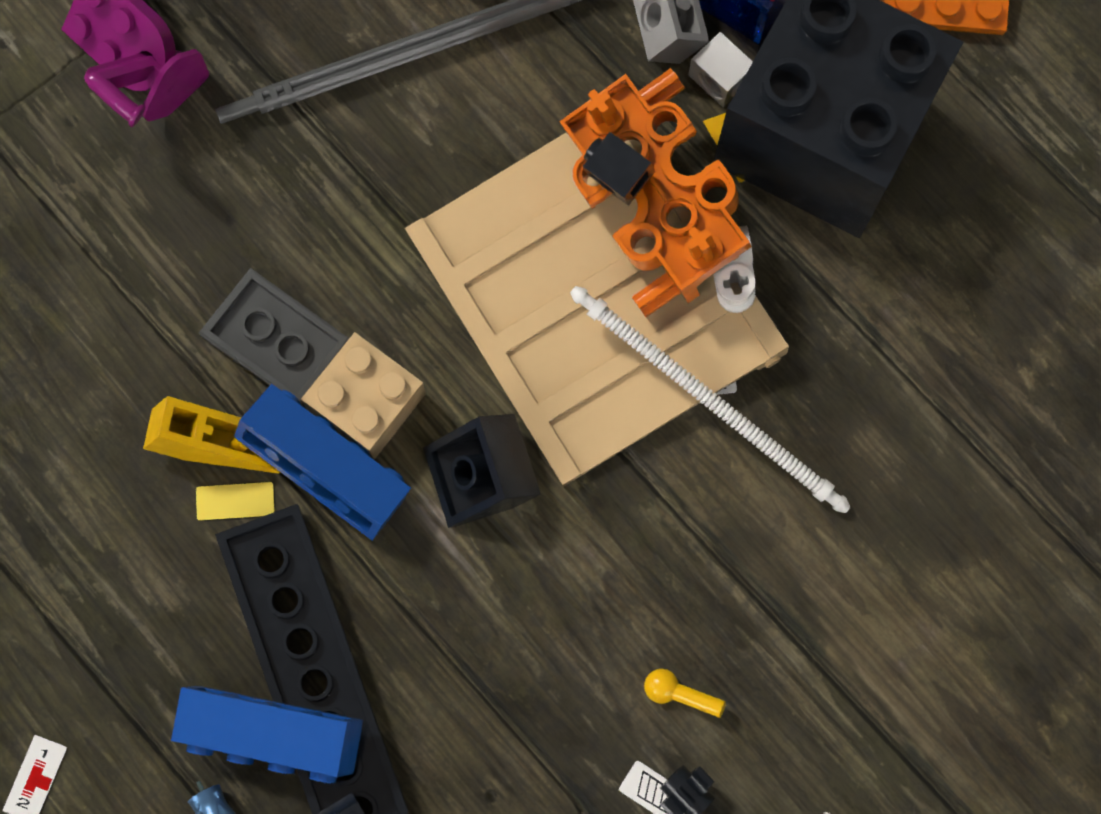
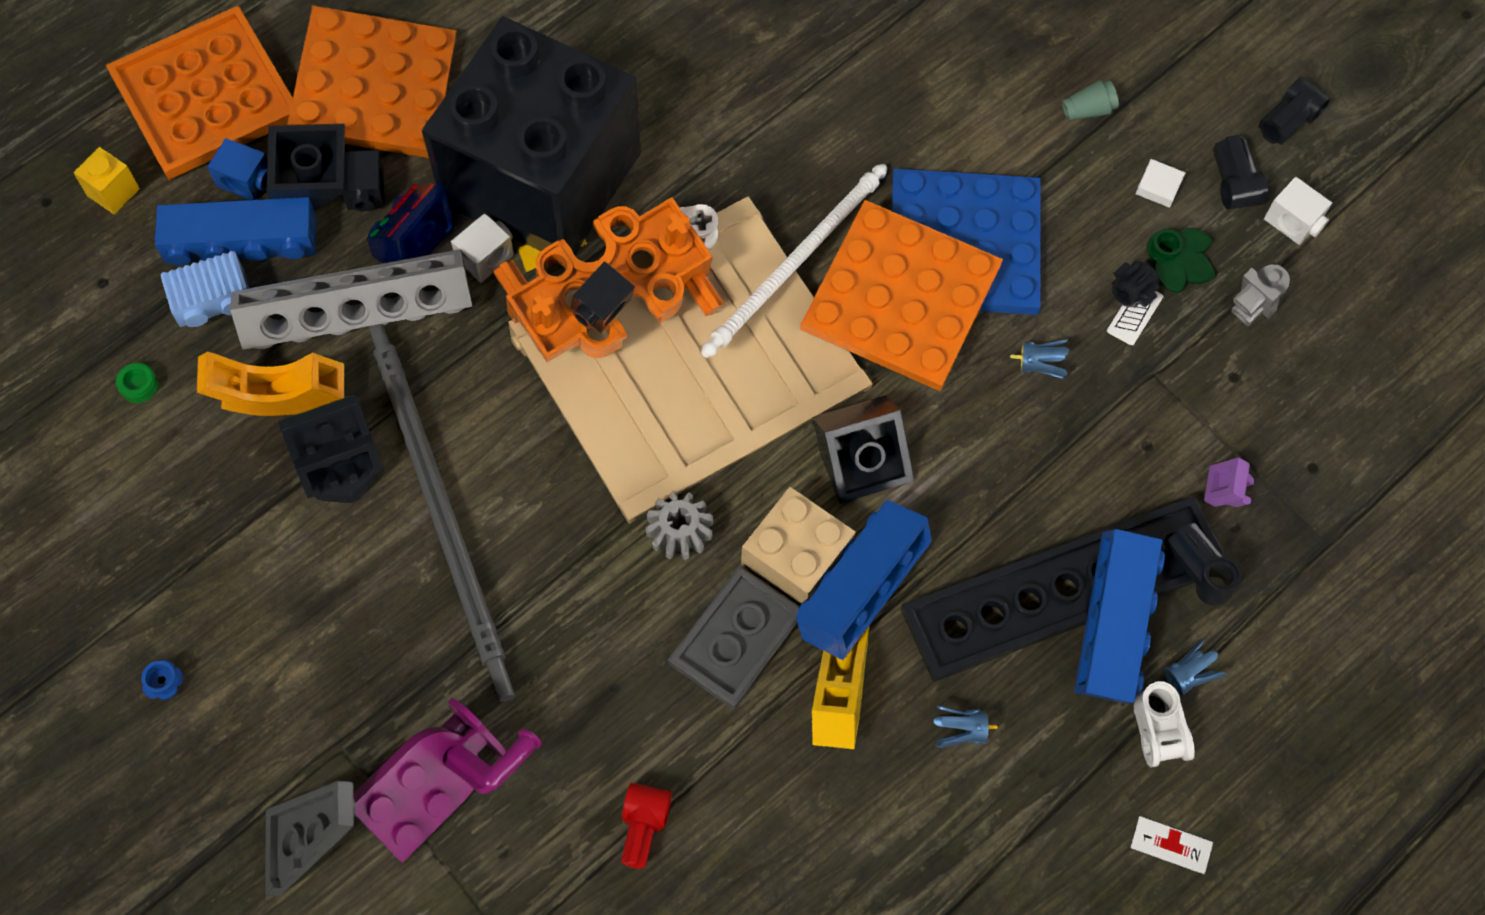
camera: 90 degrees left, 10 degrees down
light yellow sticker [196,482,274,520] -> none
yellow bar [644,669,726,718] -> none
none -> red axle [621,782,672,869]
none -> light grey gear [646,491,713,560]
none -> orange plate [800,200,1003,392]
none -> blue plate [891,169,1040,315]
none -> flat silver piece [933,705,998,748]
none -> flat silver piece [1010,339,1069,379]
none -> sand green cone [1062,80,1119,121]
none -> white piece [1134,682,1194,767]

